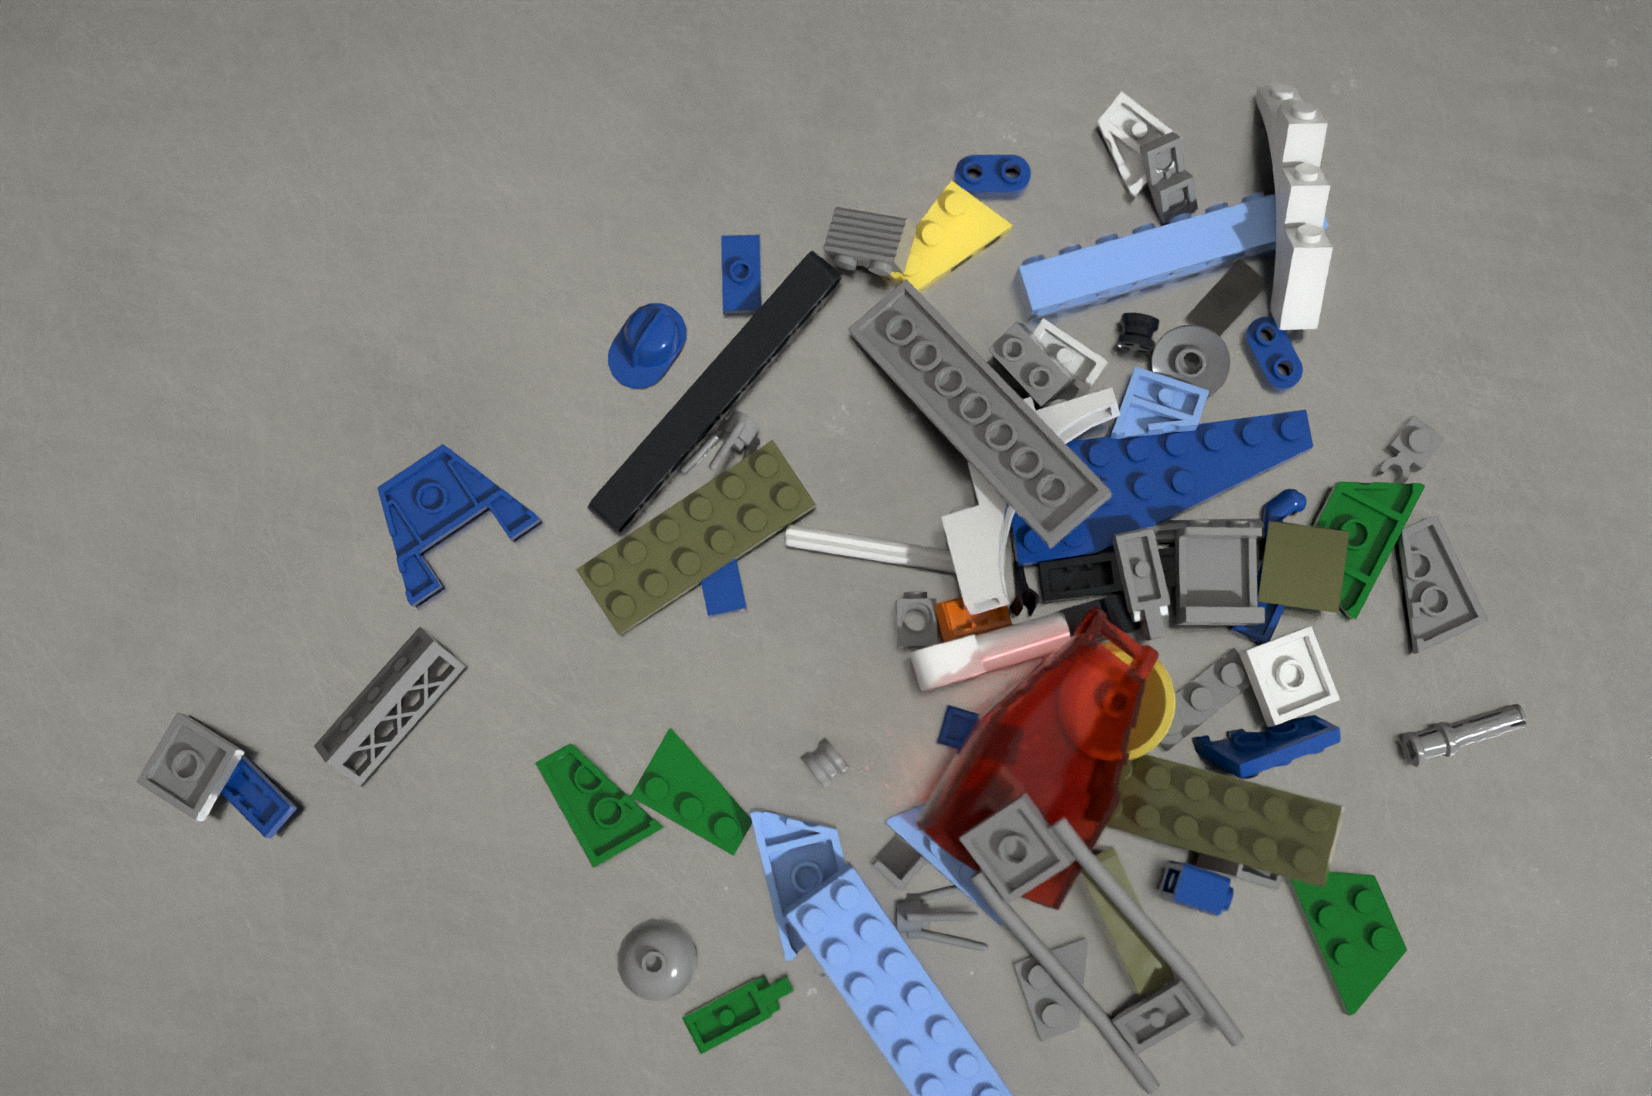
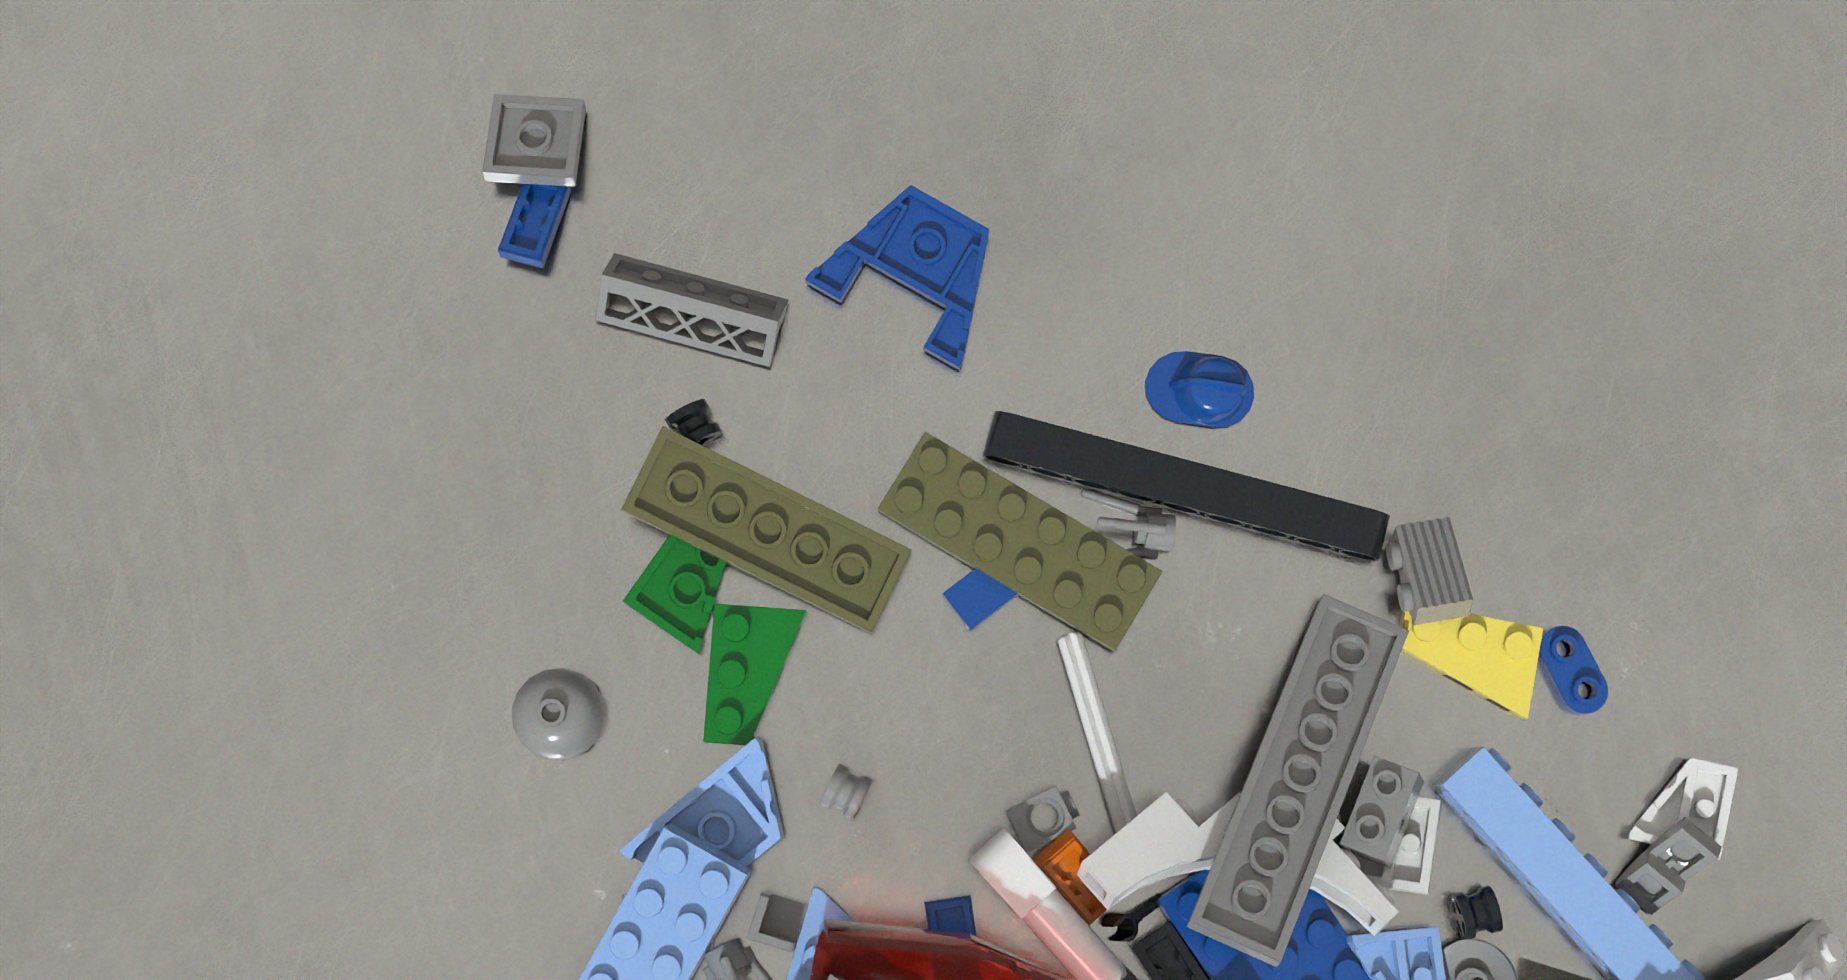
camera: 70 degrees right, 0 degrees up
green hinge [682,975,794,1055] -> none
blue plate [721,235,762,314] -> none
none -> olive plate [620,426,912,633]
none -> black wheel [665,399,722,446]

